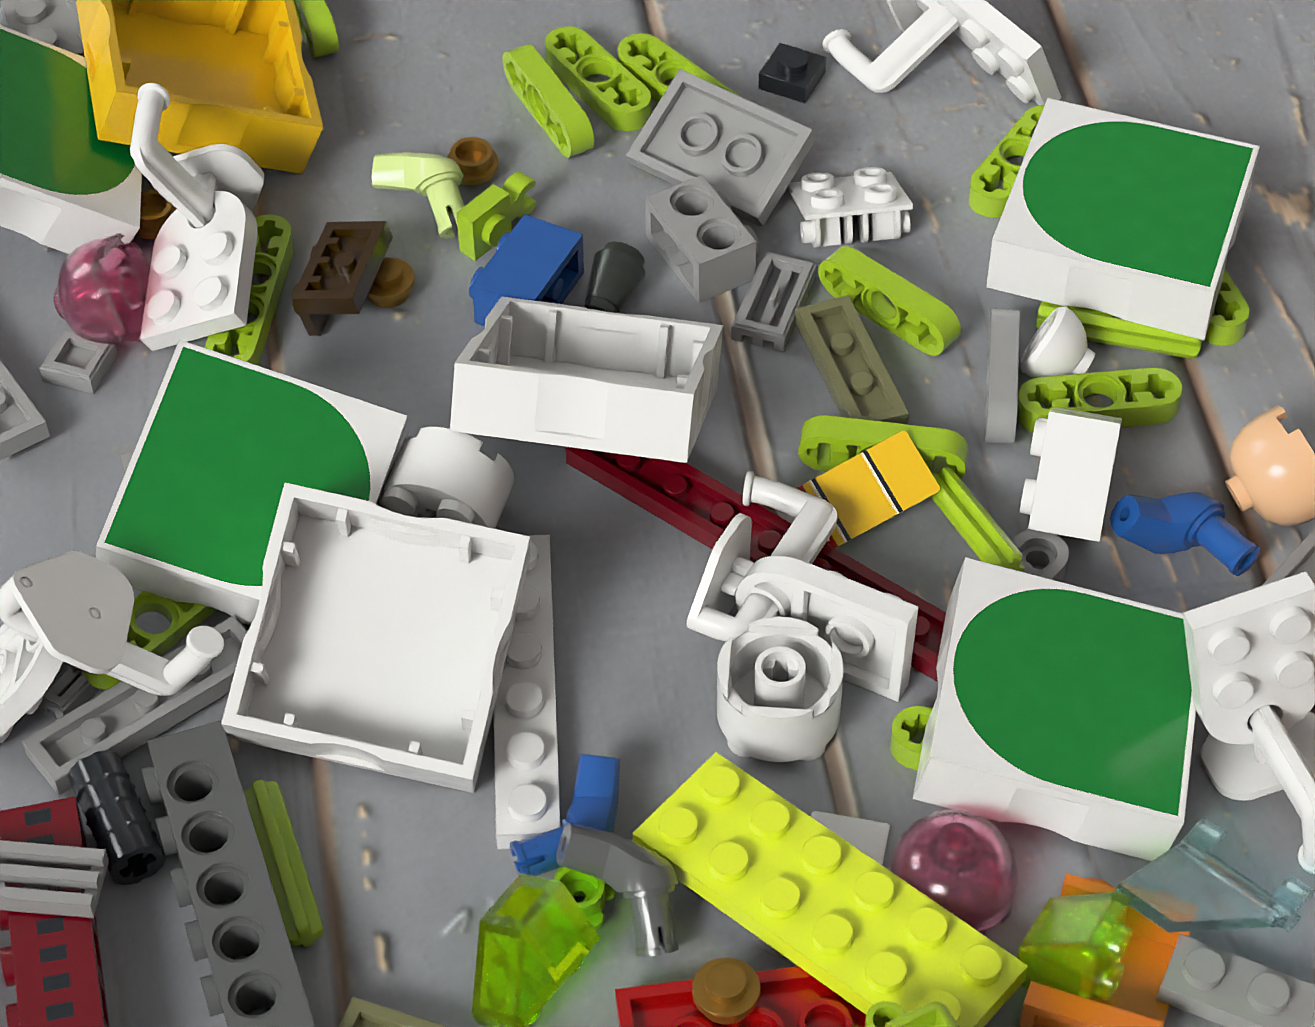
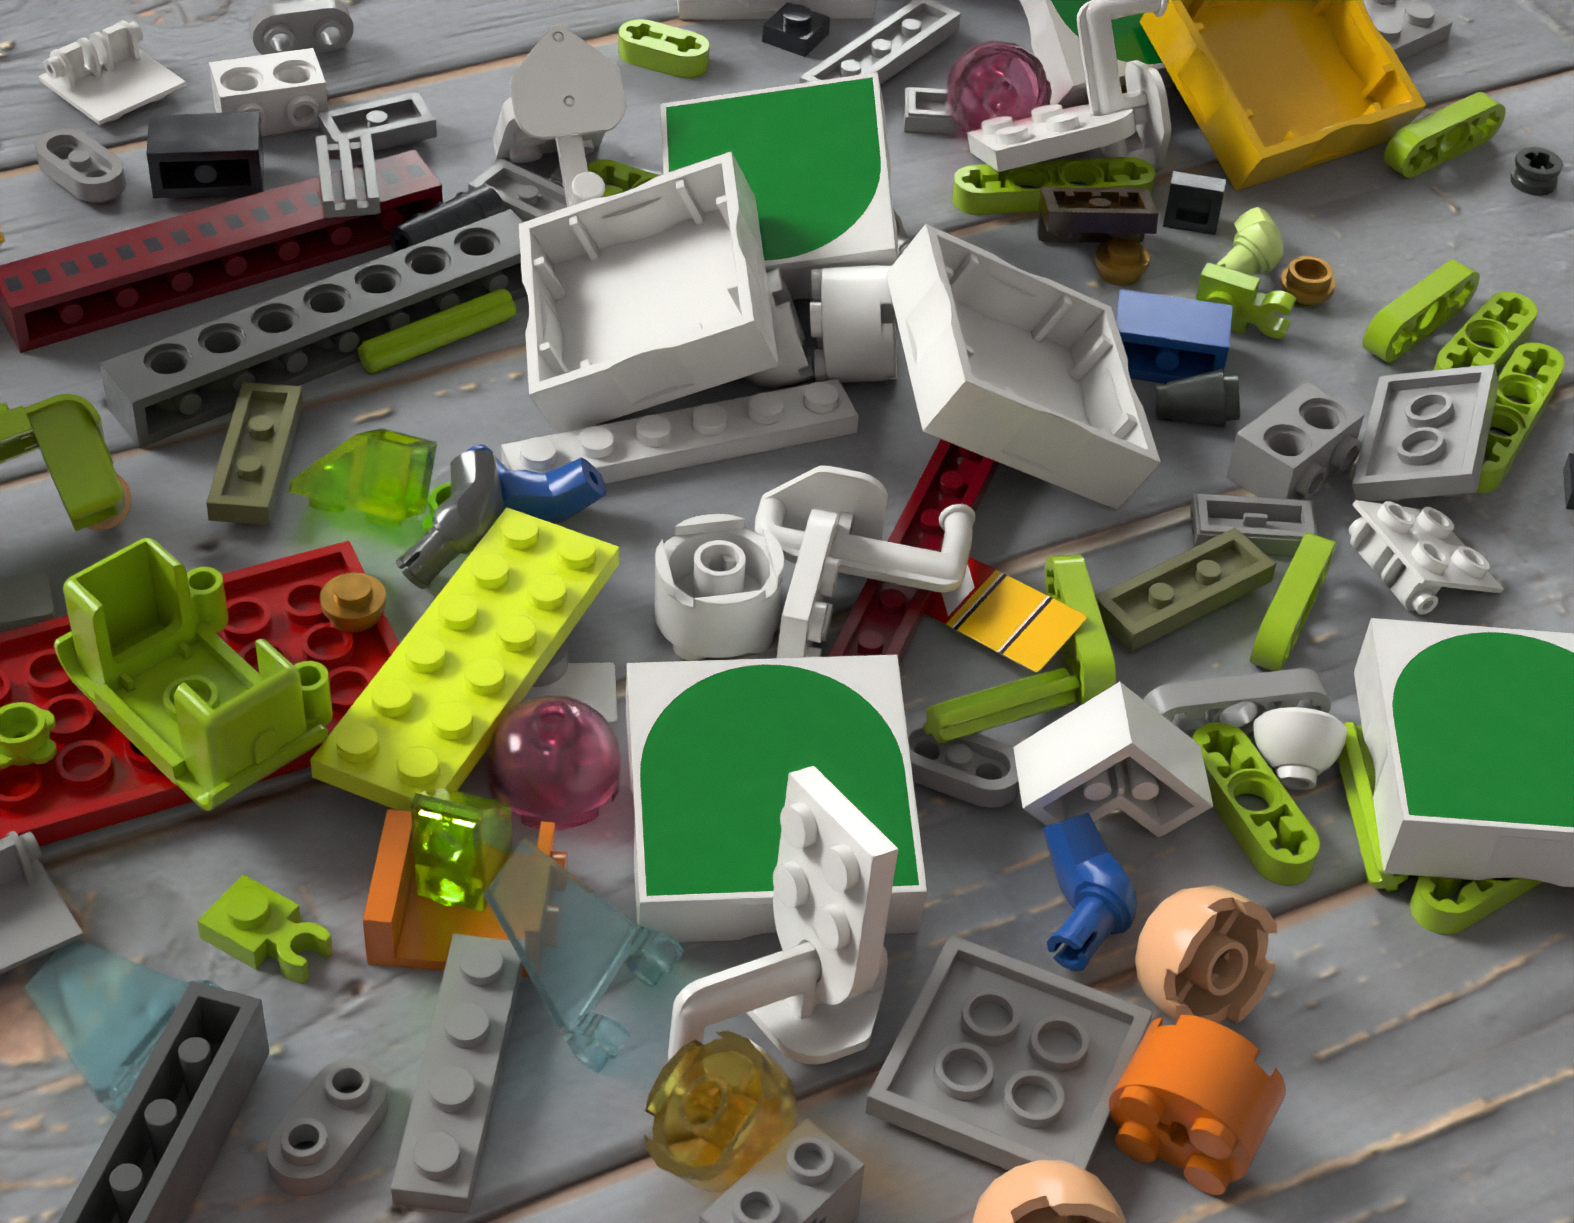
camera: 70 degrees right, 5 degrees down
none -> black plate [1163,171,1226,235]

